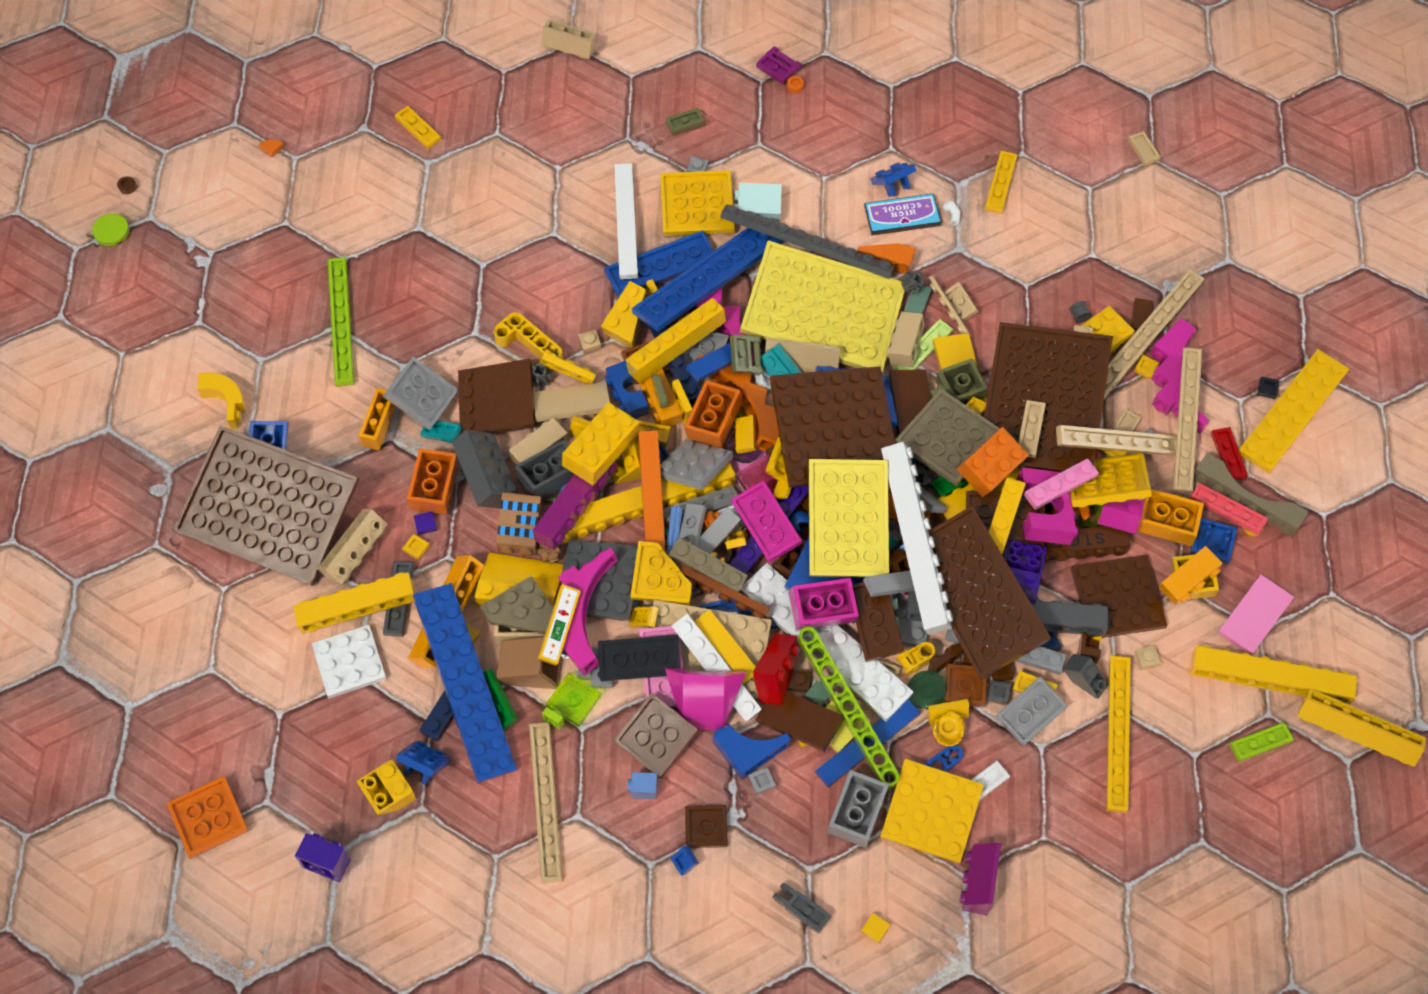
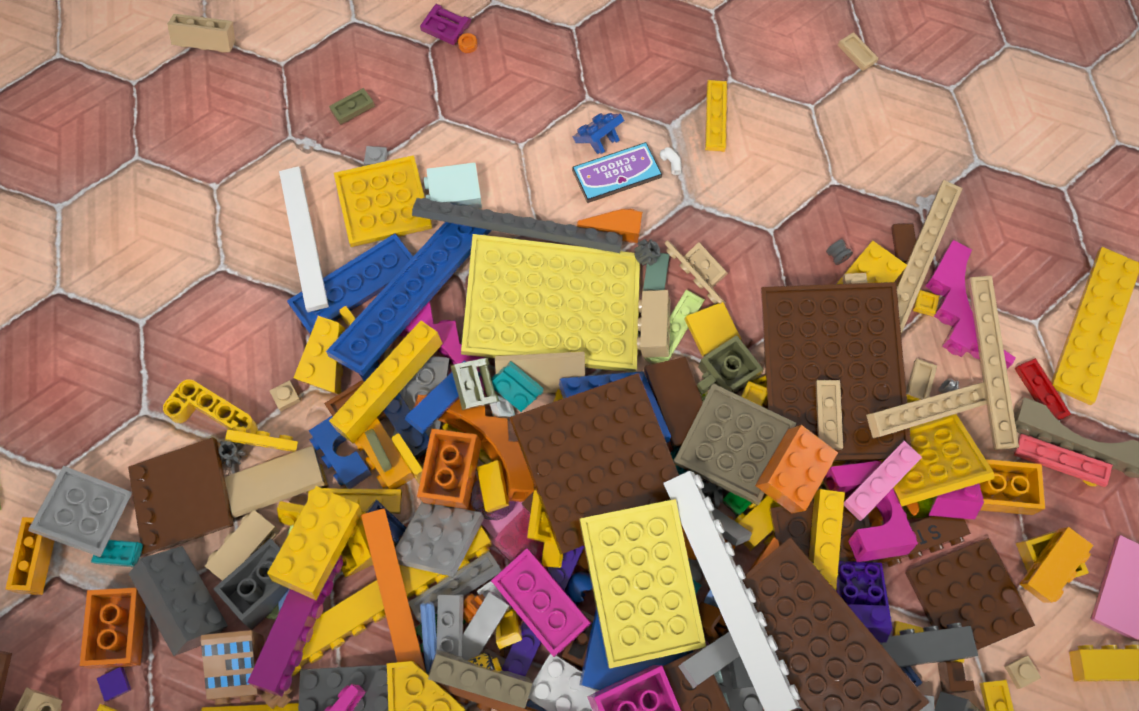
camera: 15 degrees left, 5 degrees up
yellow tile [395,106,442,150] -> none
blue plate [1190,518,1237,564] -> none
black tile [1257,377,1279,399] -> none

